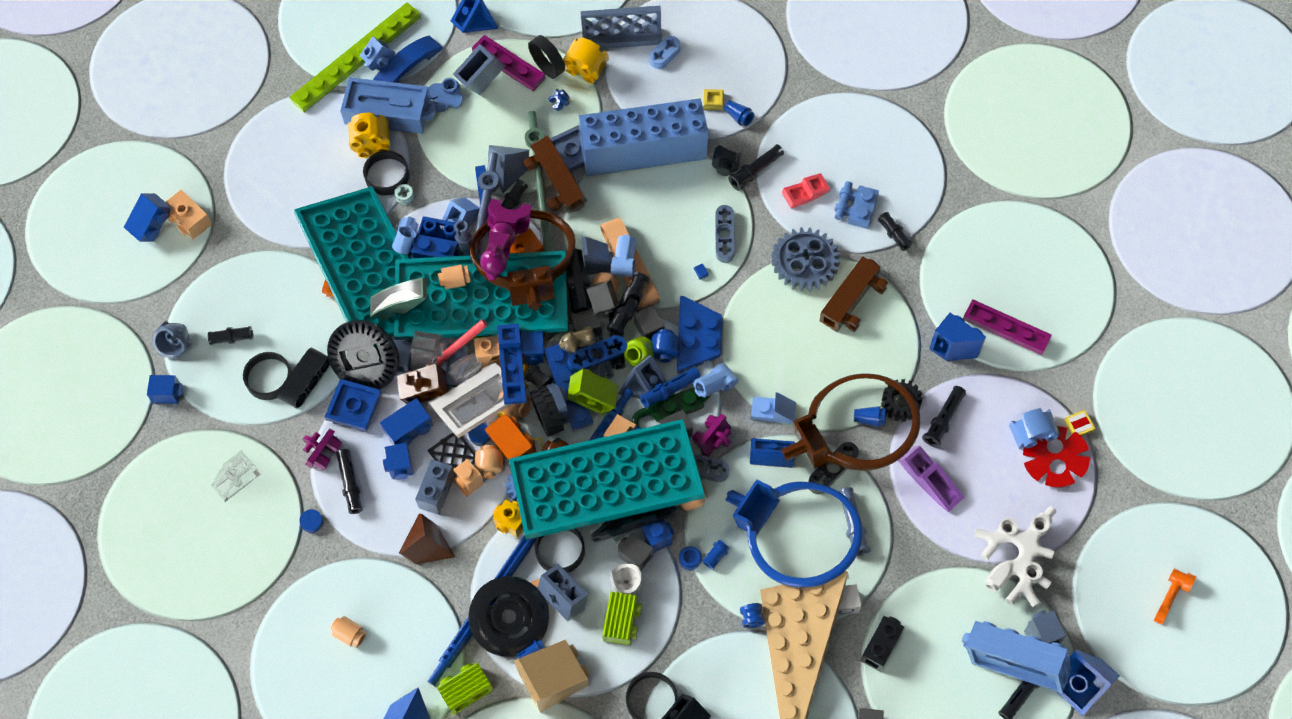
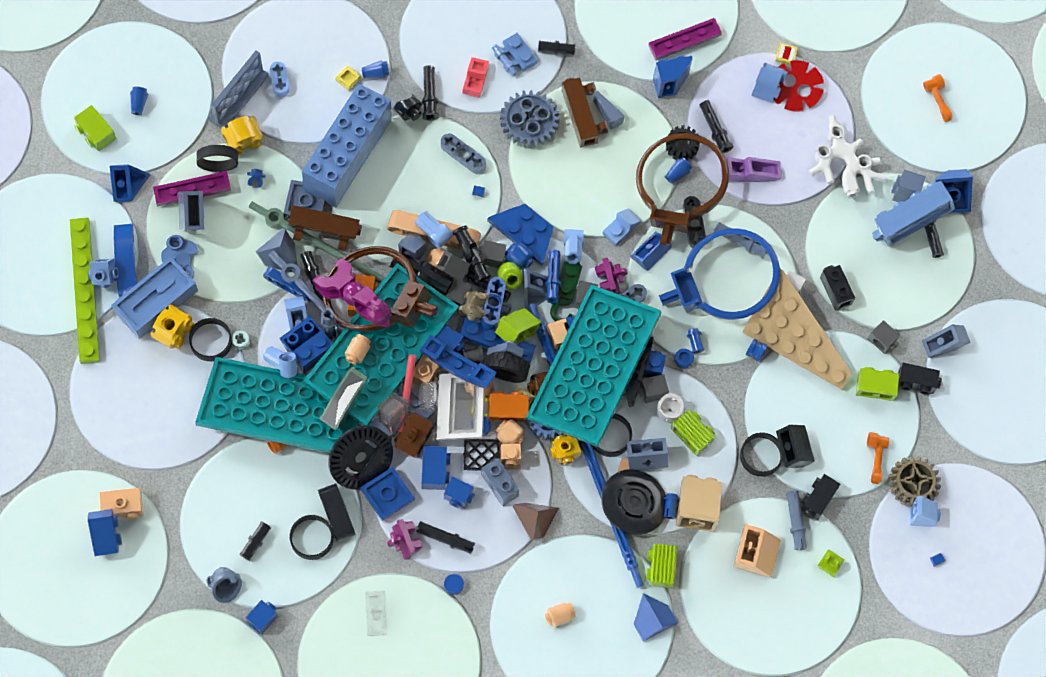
camera: 60 degrees left, 5 degrees up
none -> sand blue slope [593,90,625,129]

